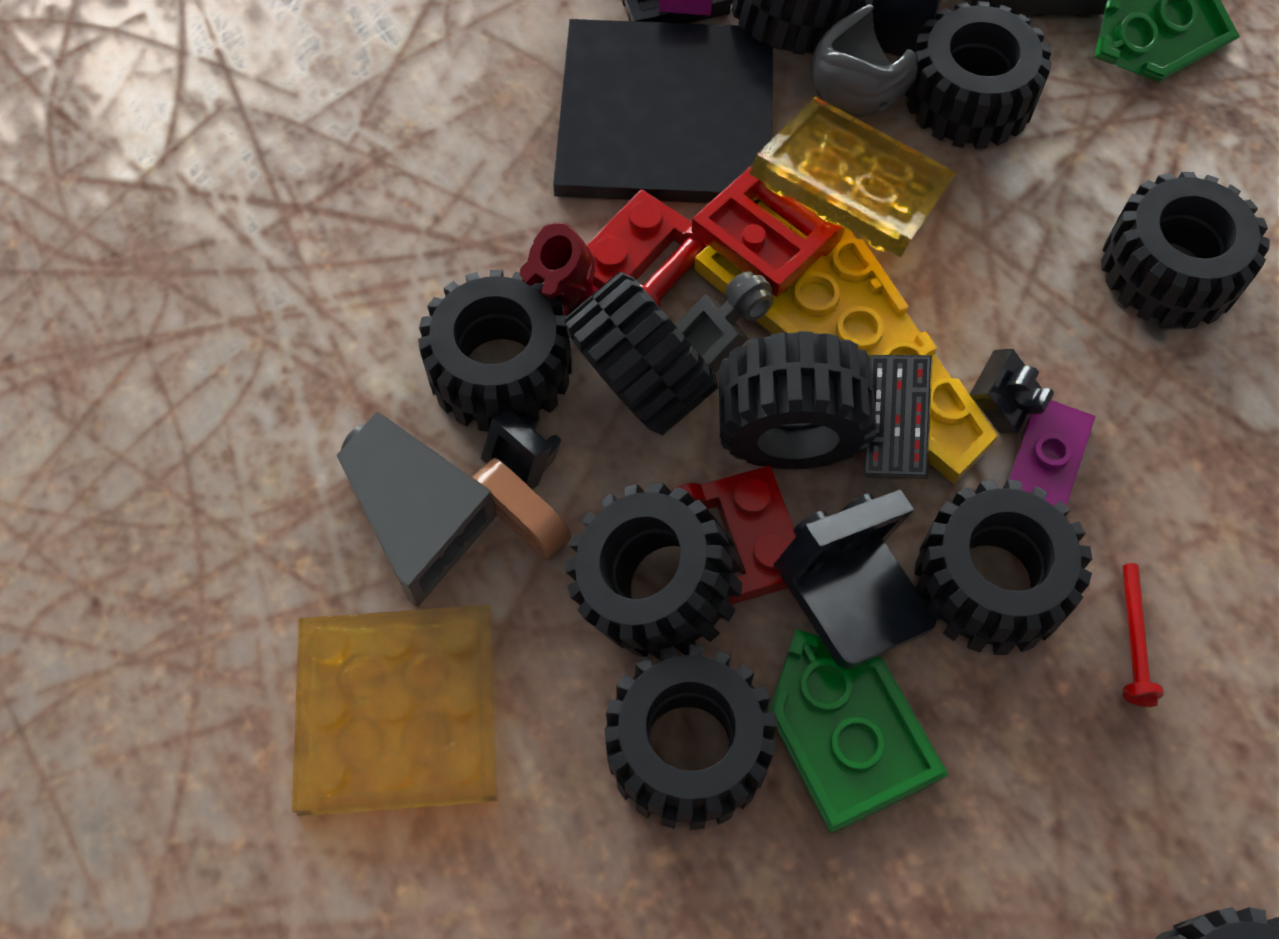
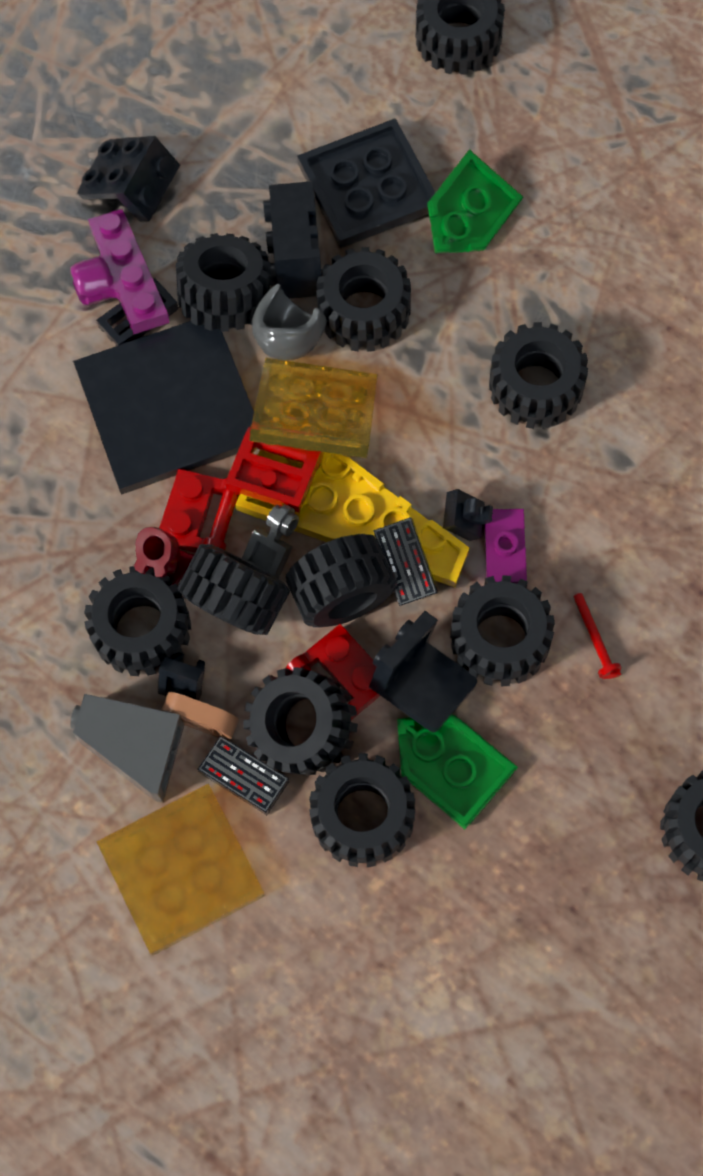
camera: 20 degrees left, 5 degrees up
none -> tile [197,736,290,816]

